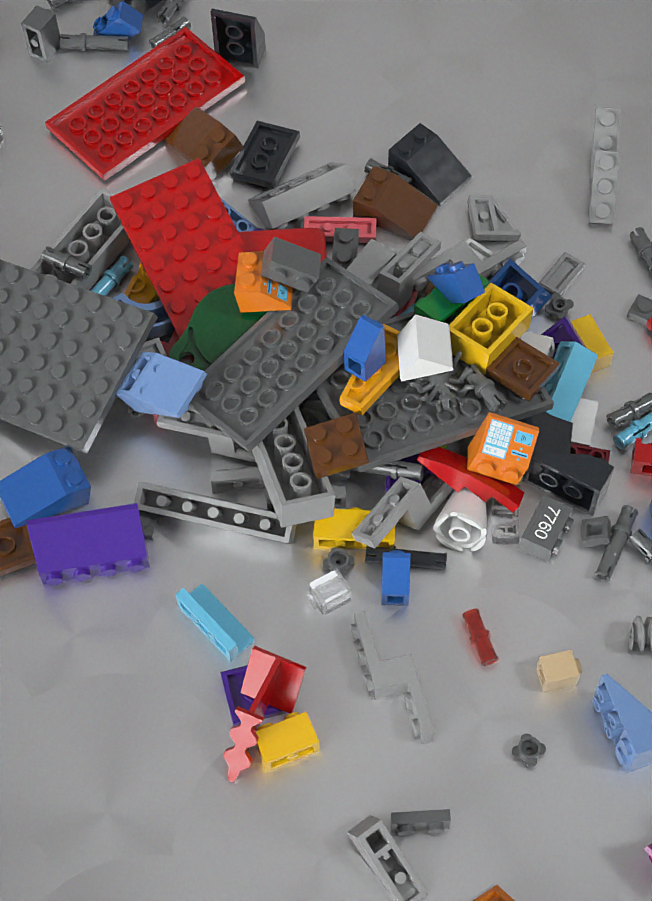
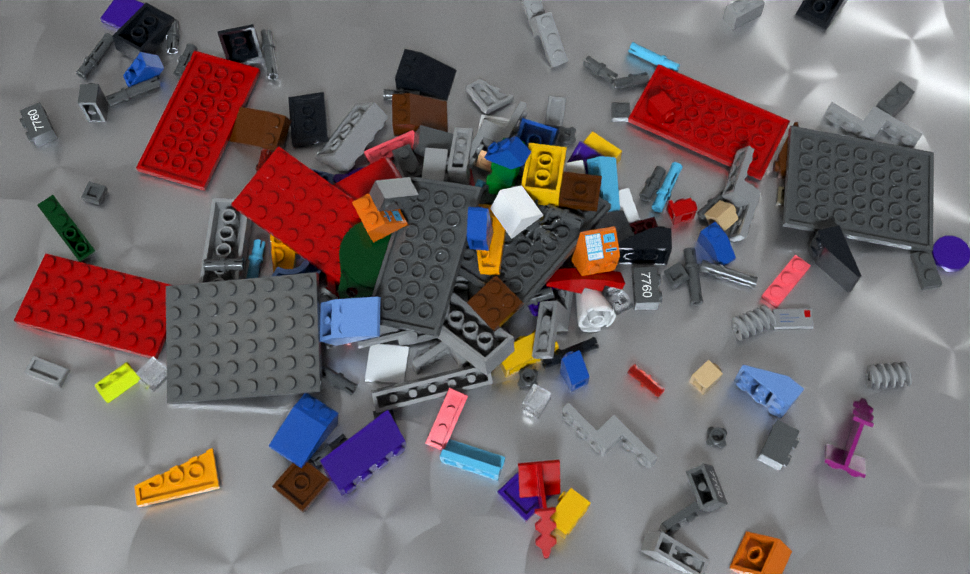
camera: 30 degrees left, 5 degrees up
none -> dark grey pin [260,29,279,80]
none -> dark grey pin [322,364,358,396]
none -> white tile [365,344,409,385]
none -> dark grey brick [413,125,453,157]
none -> coral plate [425,387,468,451]
none -> dark grey brick [686,463,728,512]
none -> dark grey brick [757,420,800,471]

